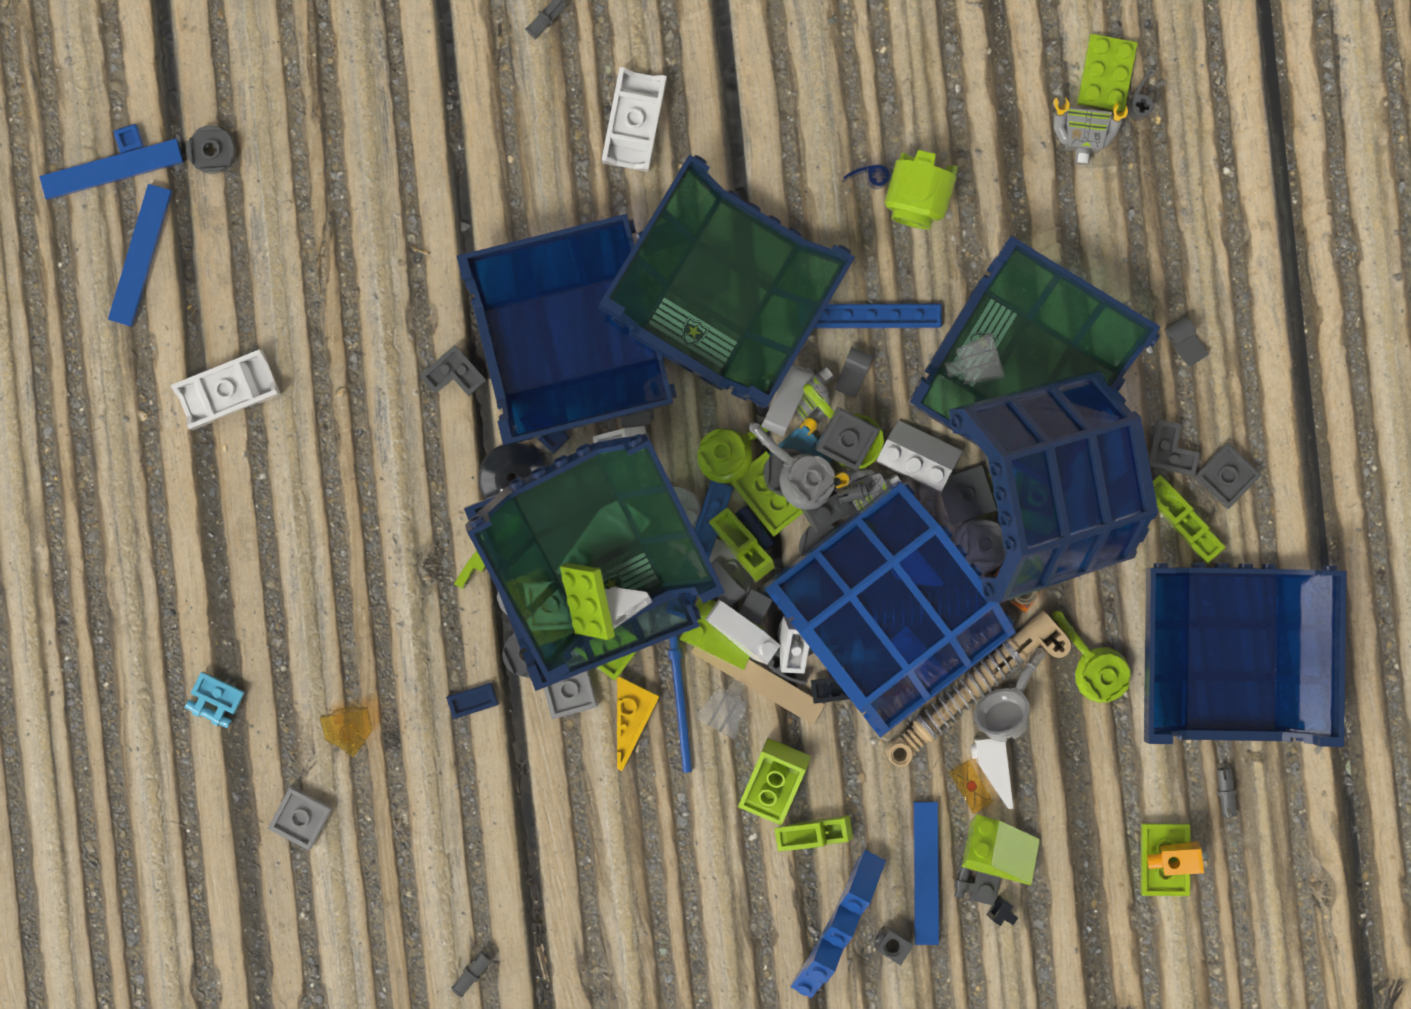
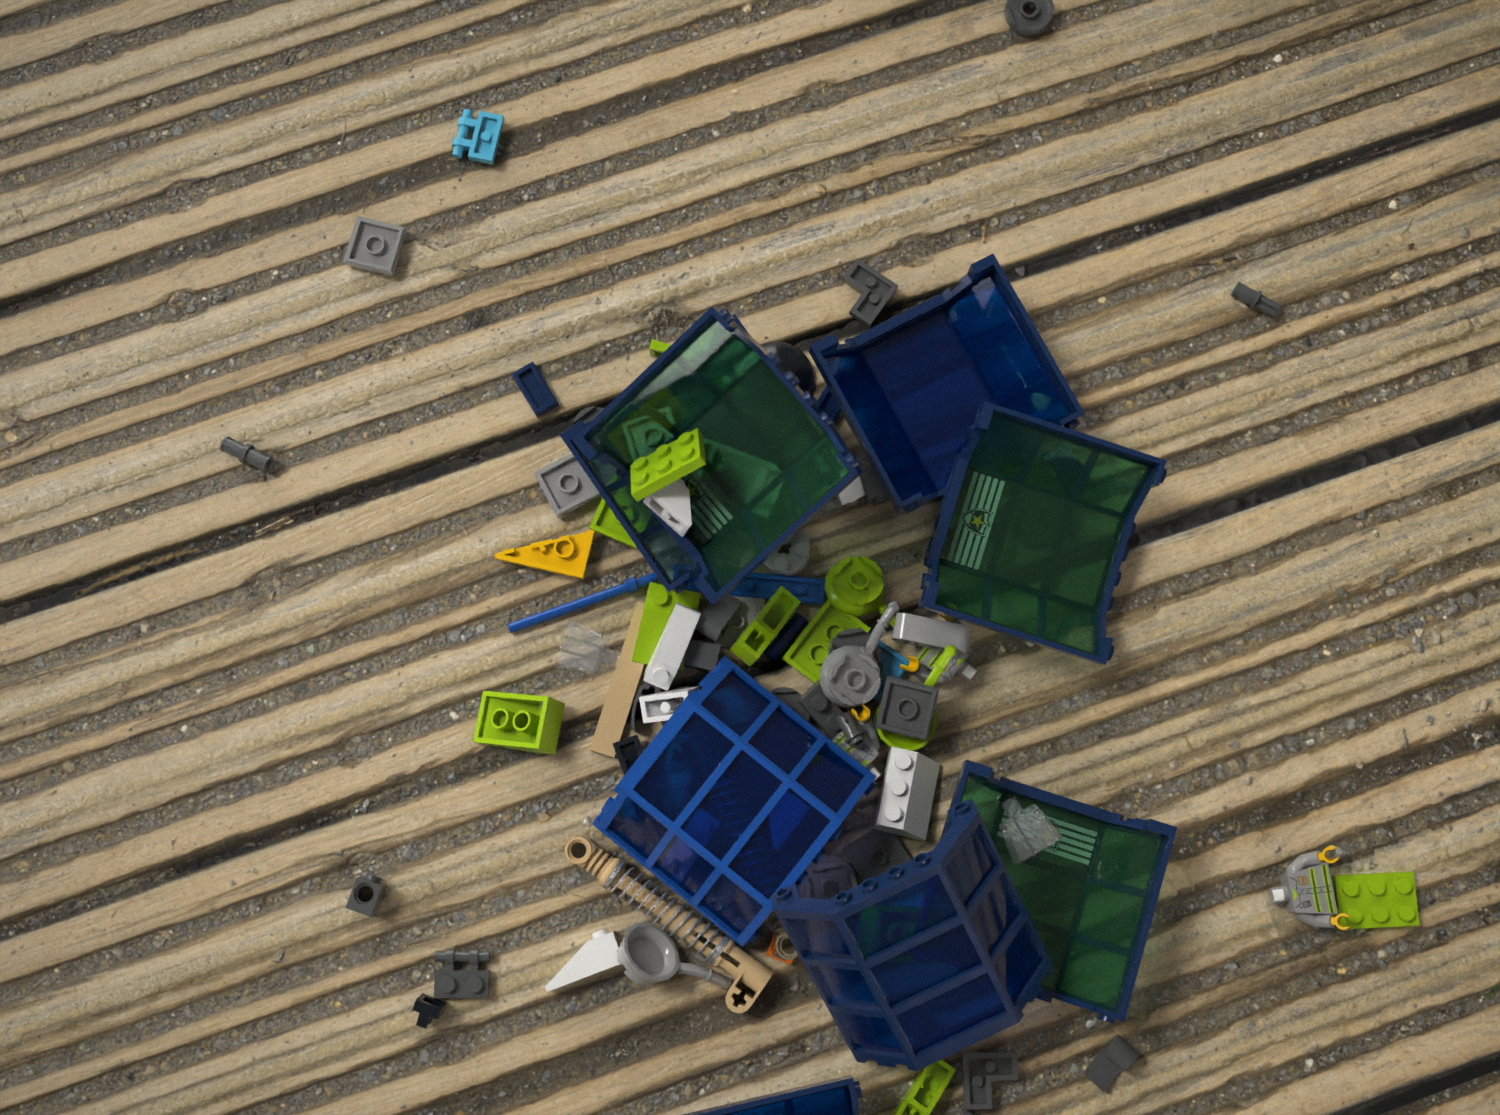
camera: 75 degrees right, 10 degrees down
white piece [171,349,281,430] -> none
clear yellow plate [320,706,373,758] -> none
white piece [602,67,667,172] -> none
lime slope [774,815,853,852] -> none
blue arch [791,850,886,998] -> none
blue tile [799,304,942,329] -> none
dark grey panel [835,347,873,398] -> none
clear blue panel [842,165,890,190] -> none
lime piece [884,150,958,230] -> none
blue tile [913,801,939,945] -> none
clear yellow tile [948,760,993,814] -> none
lime slope [961,814,1040,886] -> none
lime piece [1052,610,1131,703] -> none
dark grey panel [1128,72,1153,121] -> none

